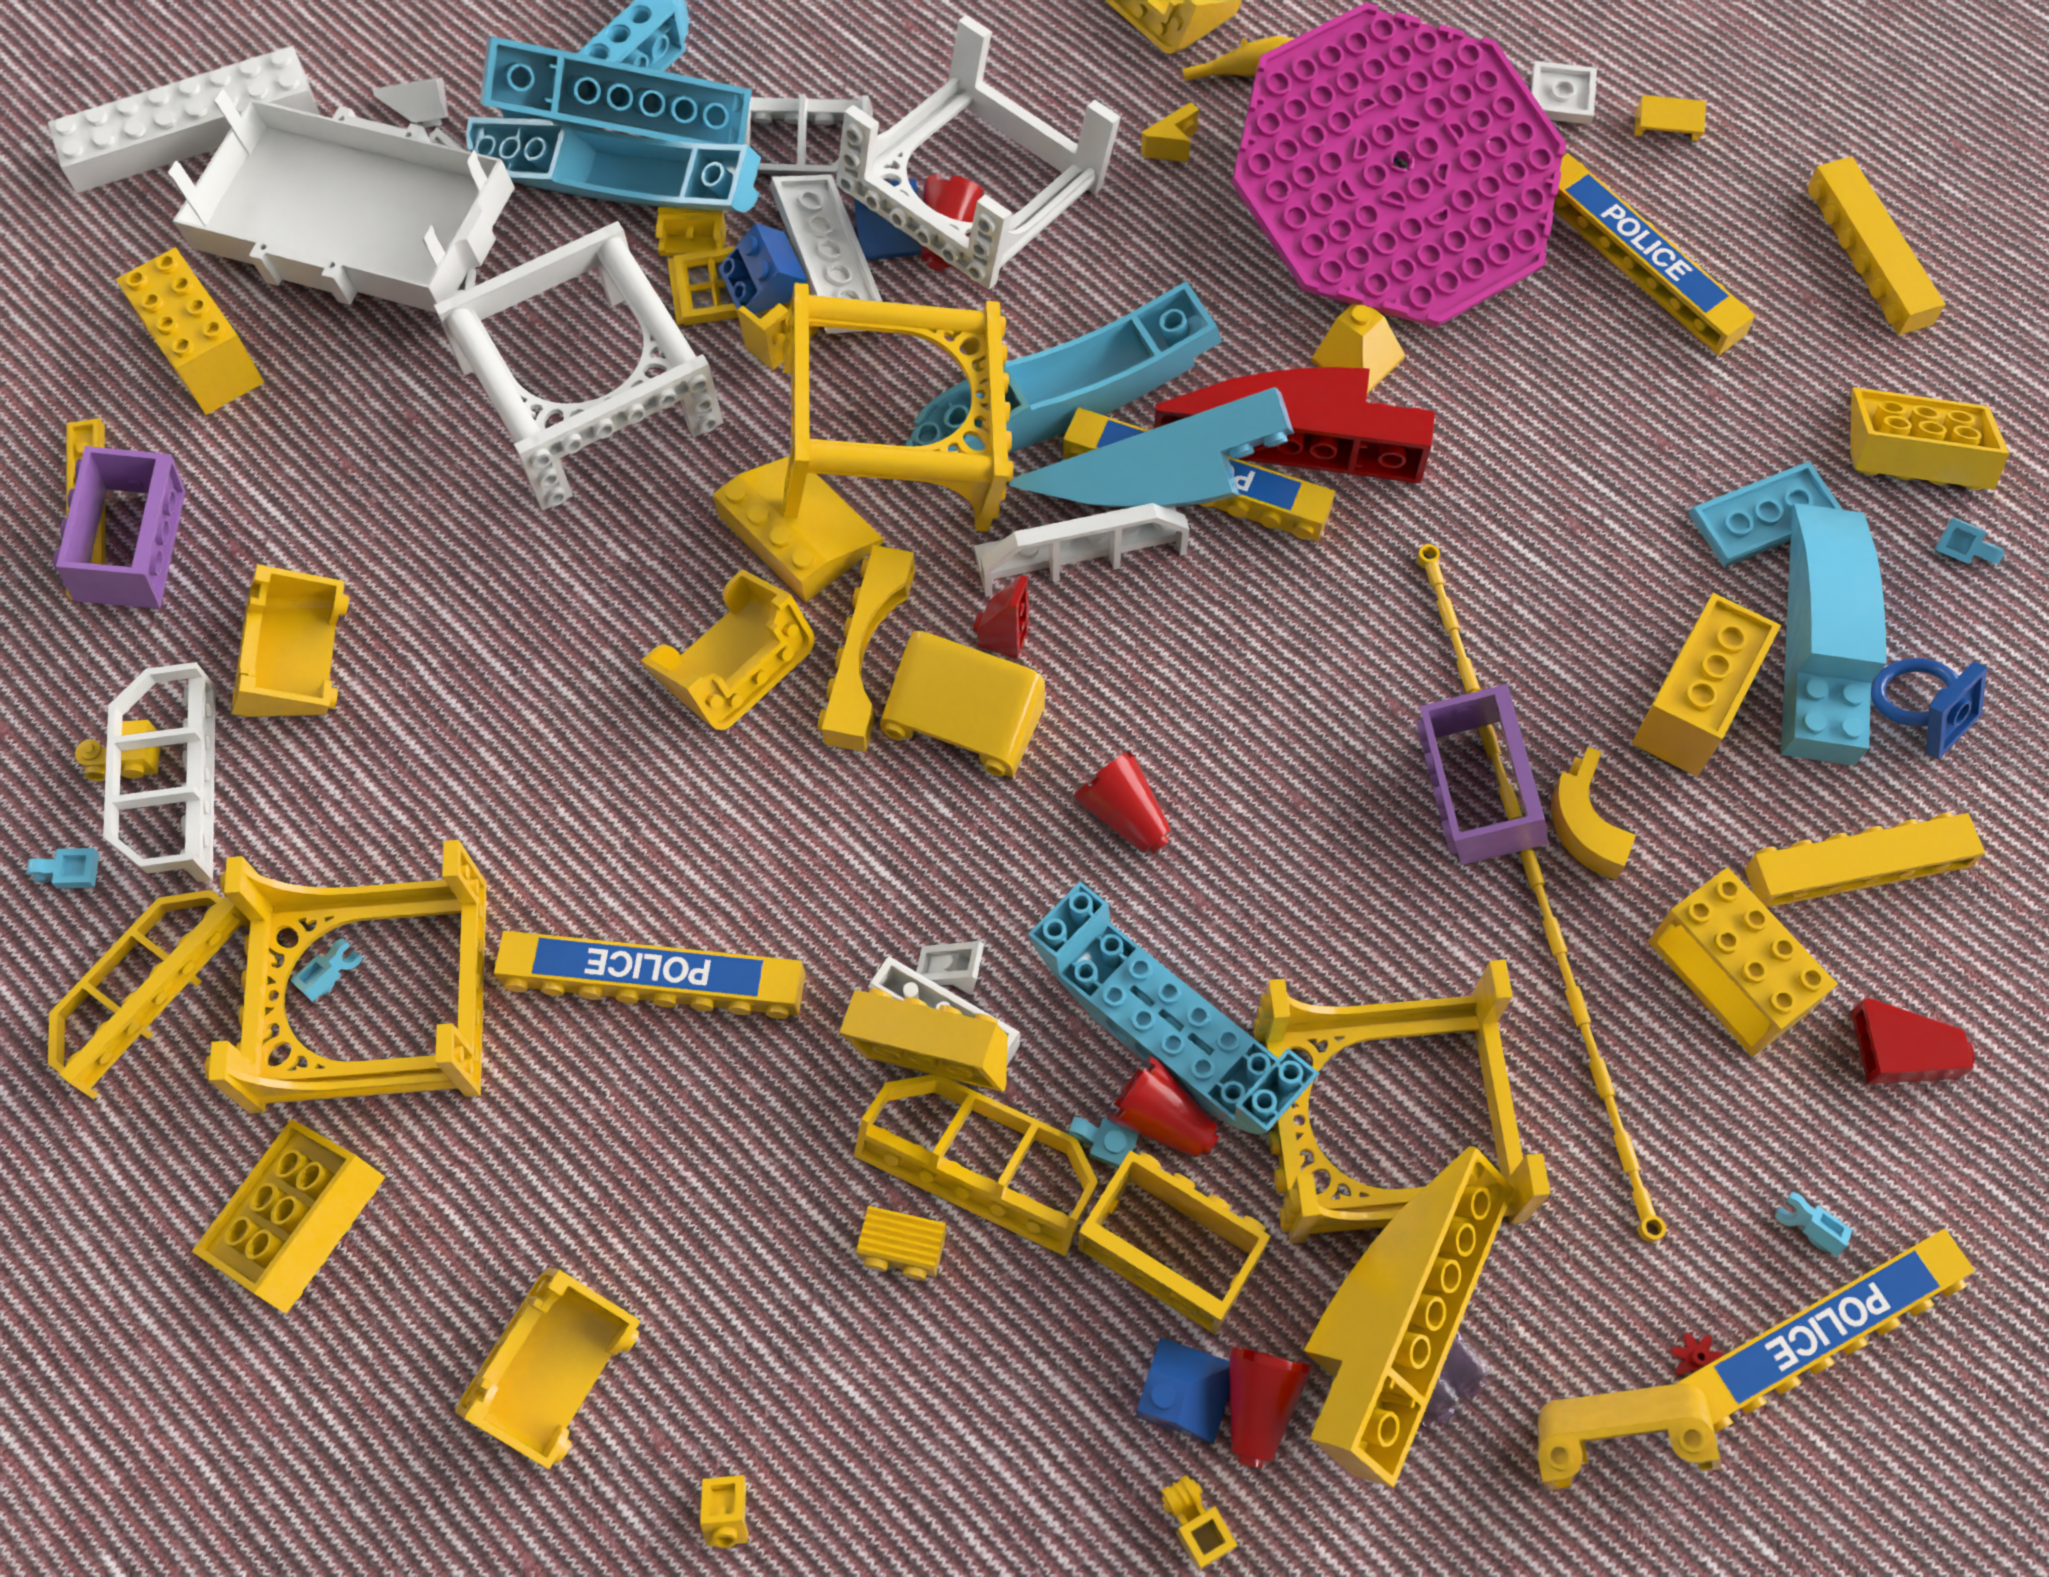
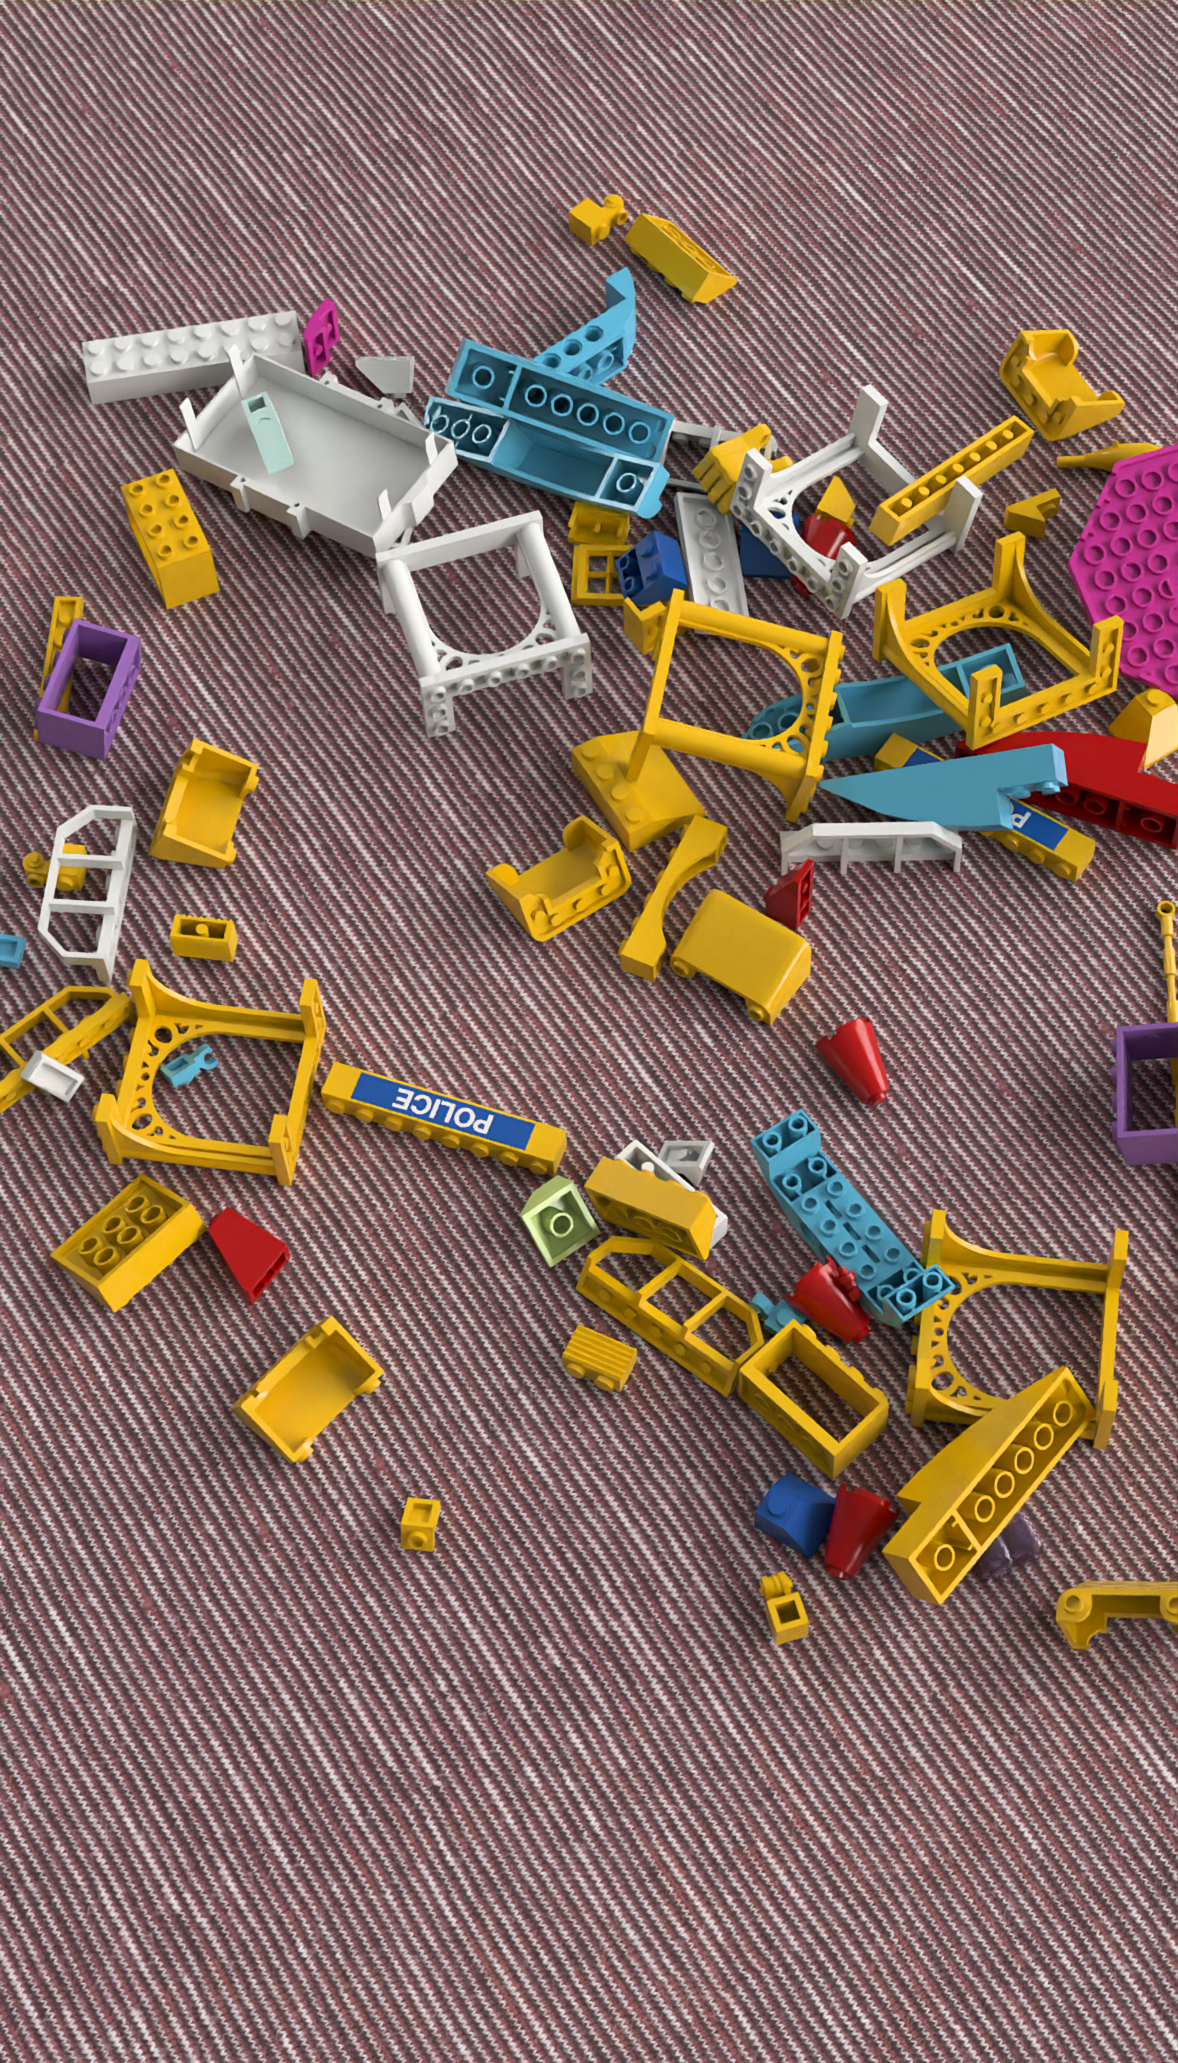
camera: 15 degrees right, 5 degrees down
none -> white tile [20,1050,85,1103]
none -> yellow brick [170,913,238,962]
none -> red slope [208,1207,290,1305]
none -> light aqua slope [241,391,295,475]
none -> dark pink slope [303,298,340,377]
none -> yellowish green slope [519,1175,601,1268]
none -> yellow piece [692,423,795,515]
none -> yellow slope [814,476,856,530]
none -> red piece [836,1265,862,1301]
none -> yellow brick [869,415,1035,547]
none -> yellow arch [872,531,1124,751]

